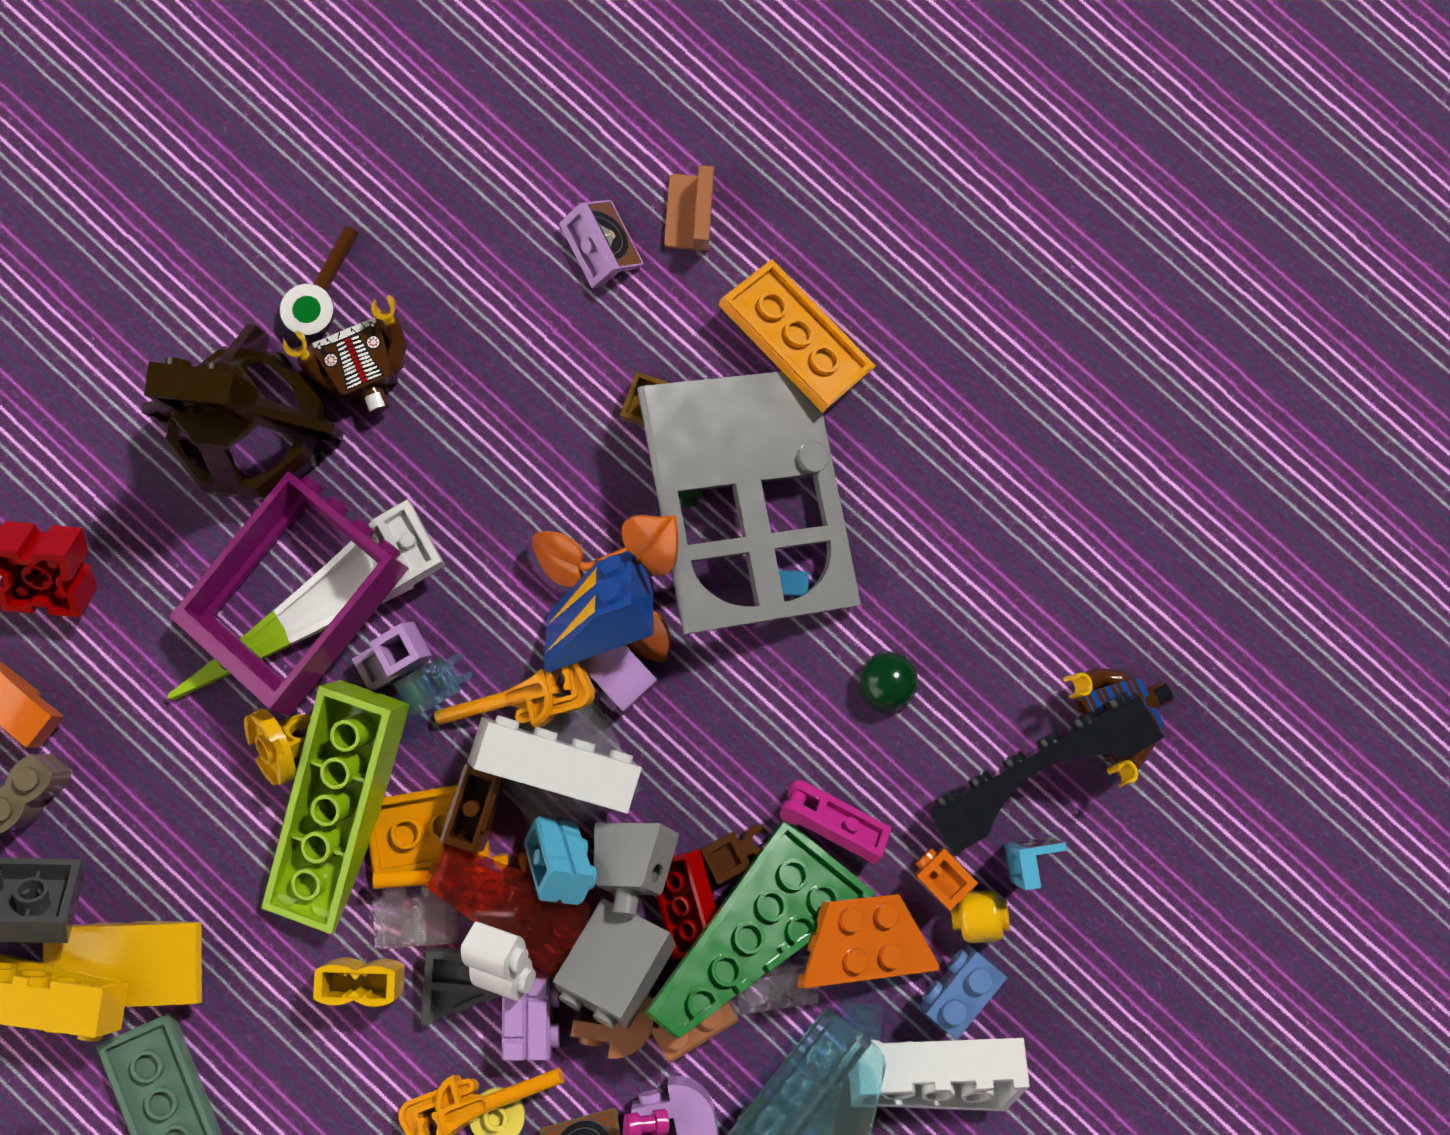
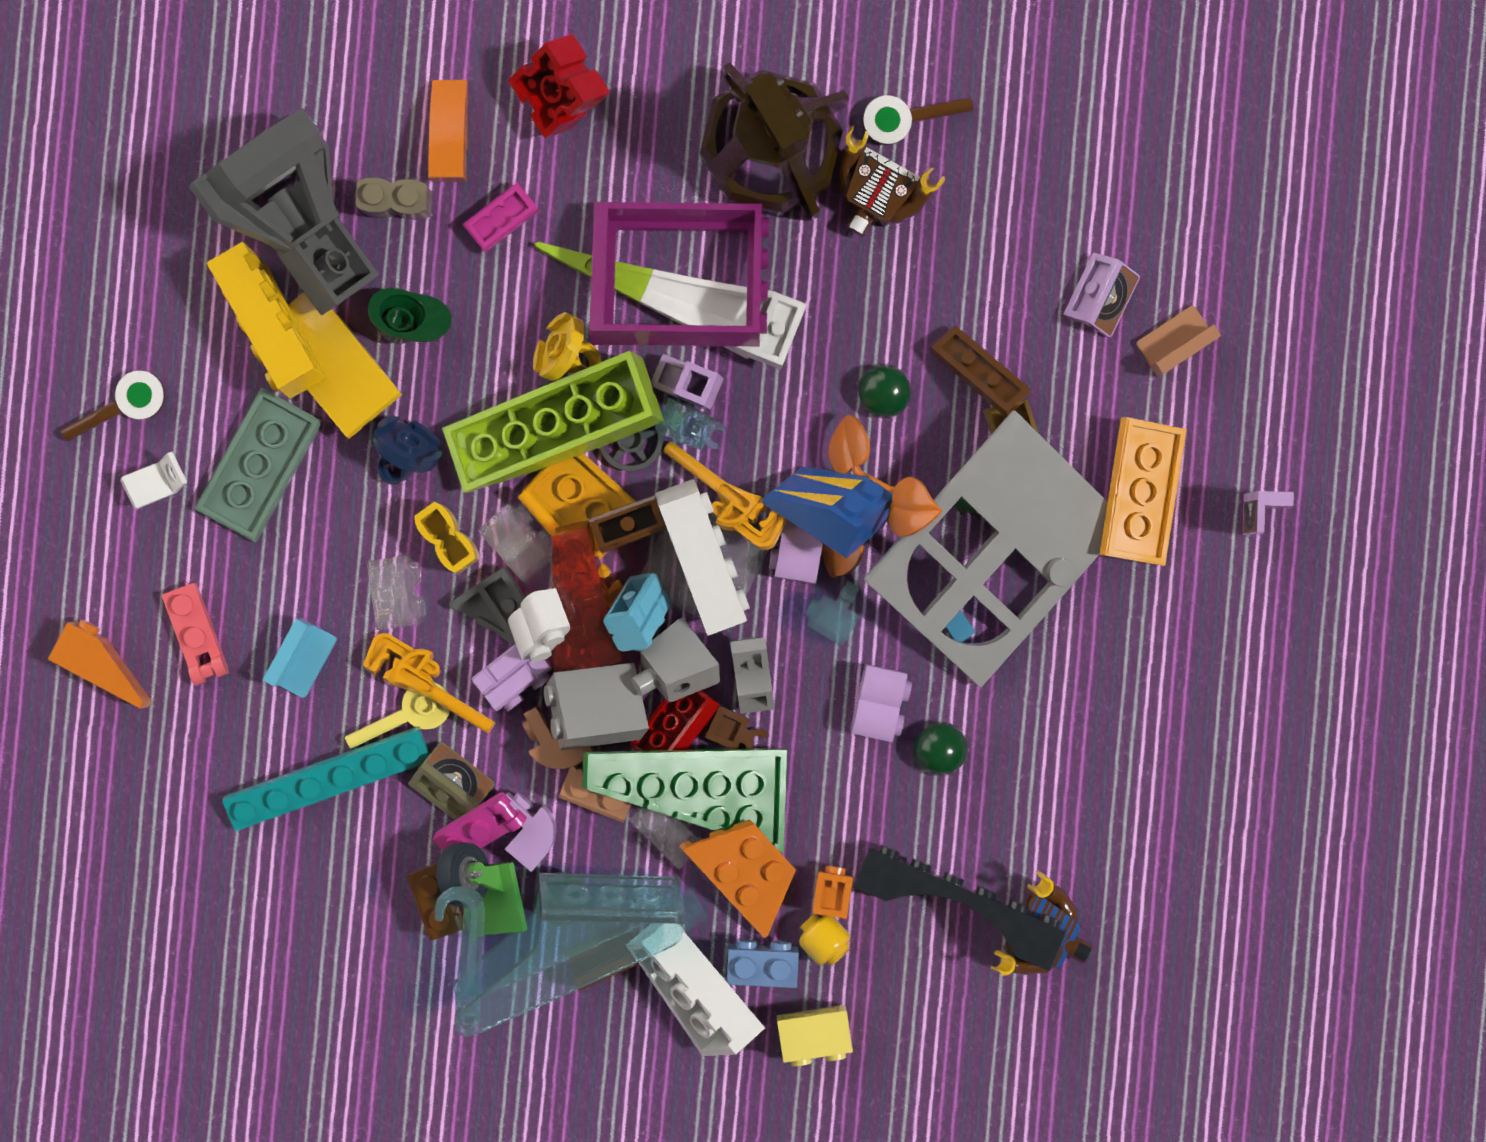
camera: 50 degrees right, 5 degrees up
dark pink plate [780,780,892,865] -> none
medium azure panel [1004,837,1067,890] -> none
none -> clear brick [366,555,426,630]
none -> dark green piece [368,287,452,344]
none -> dark blue tile [372,416,442,485]
none -> dark pink plate [463,182,539,253]
none -> dark grey wheel [600,424,664,472]
none -> light grey brick [730,637,775,714]
none -> light yellow brick [777,1005,853,1066]
none -> clear light blue brick [804,581,860,646]
none -> lavender brick [850,664,912,742]
none -> dark green hair [858,364,911,418]
none -> reddish brown plate [931,325,1031,418]
none -> lavender panel [1243,491,1294,535]

